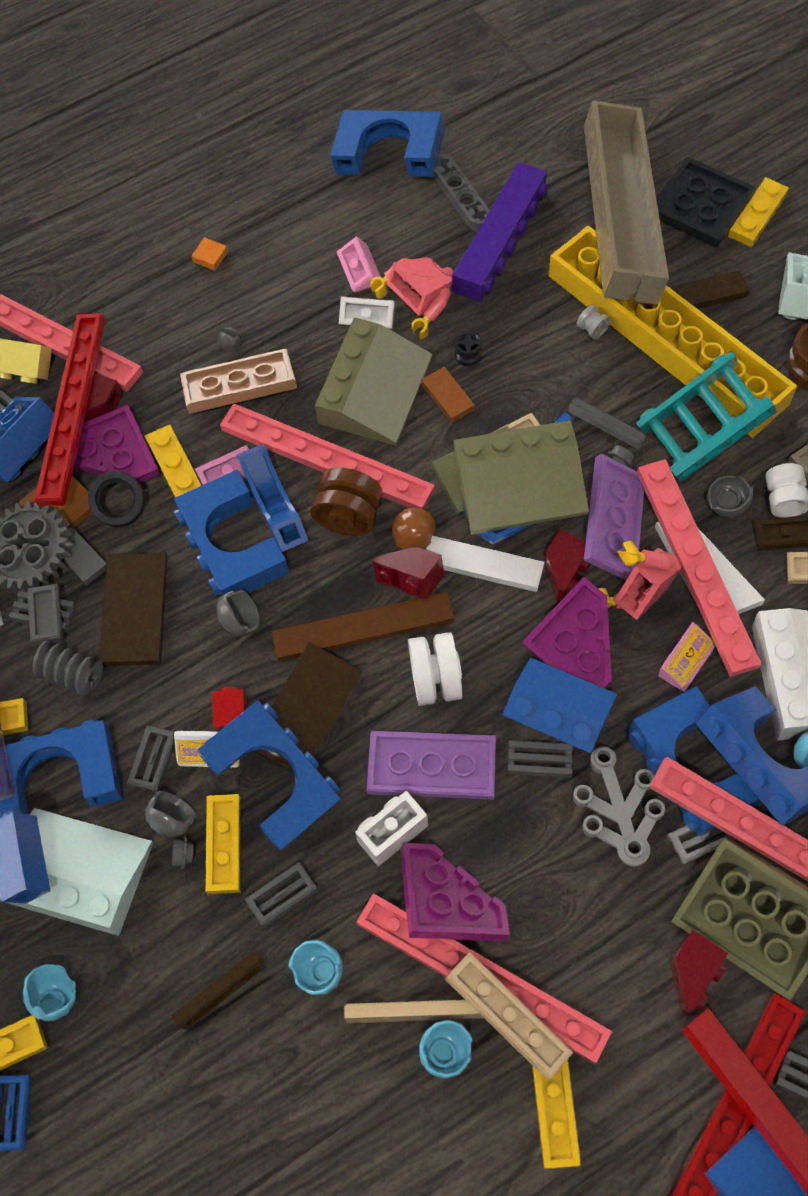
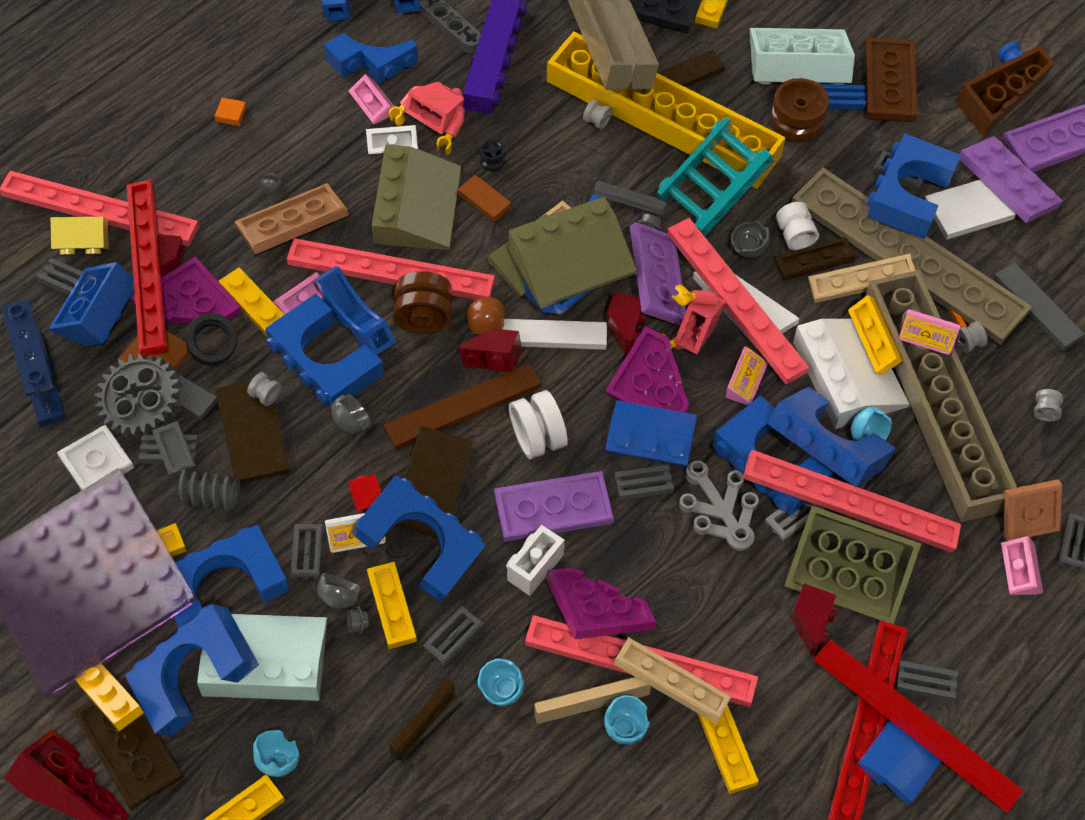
camera: 20 degrees left, 5 degrees down
none -> light grey wheel [247,372,282,406]
none -> blue arch [324,33,418,84]

